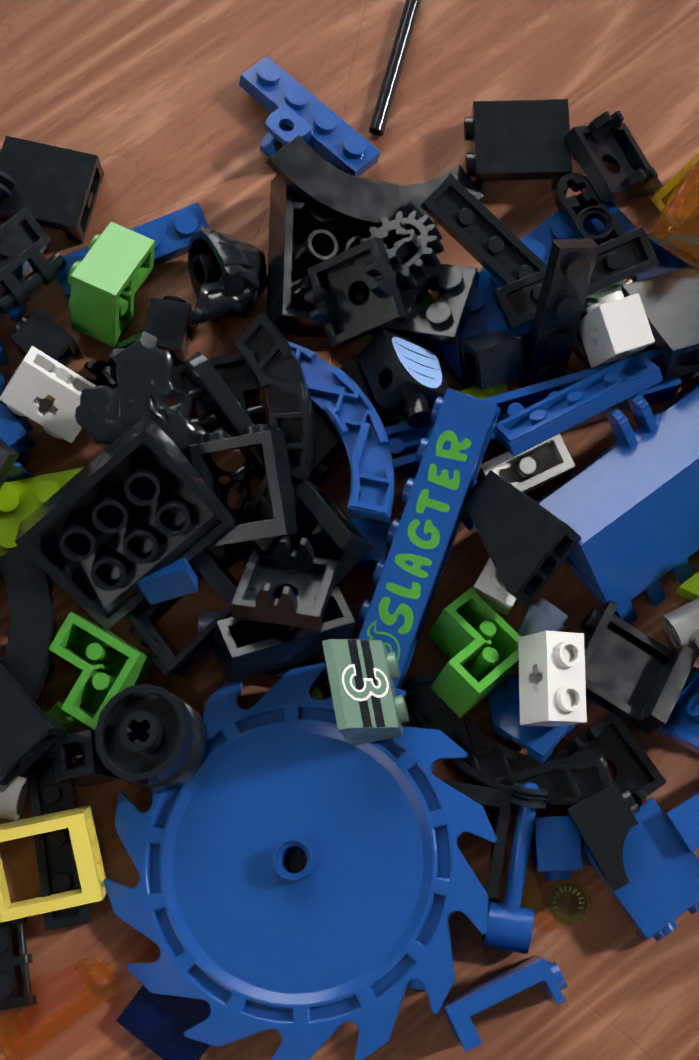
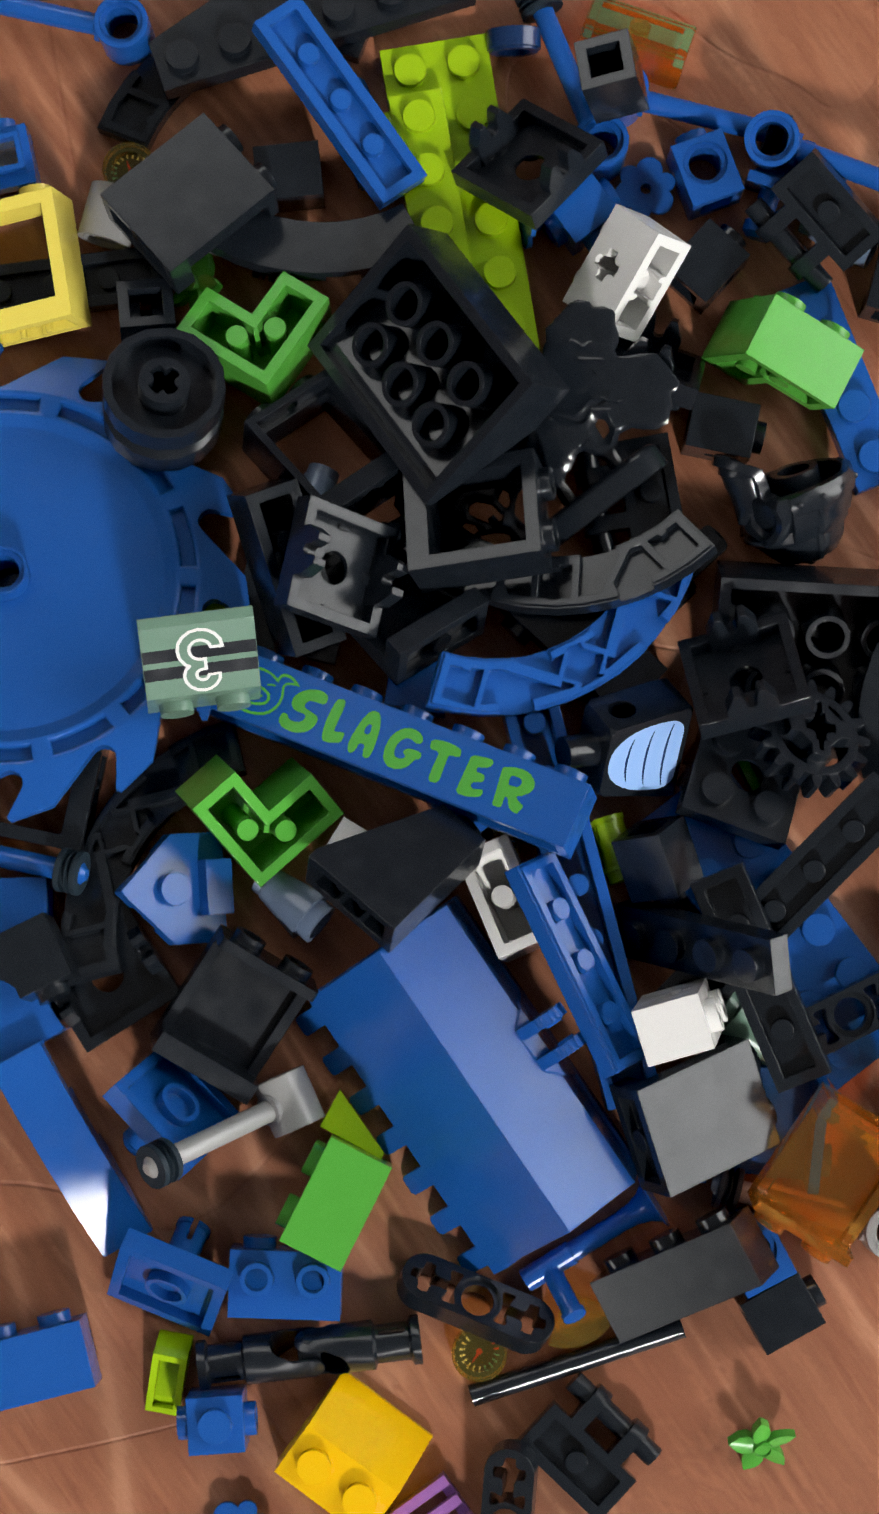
camera: 90 degrees right, 10 degrees up
blue piece [137,557,198,605] -> none
white brick [518,630,587,727] -> none

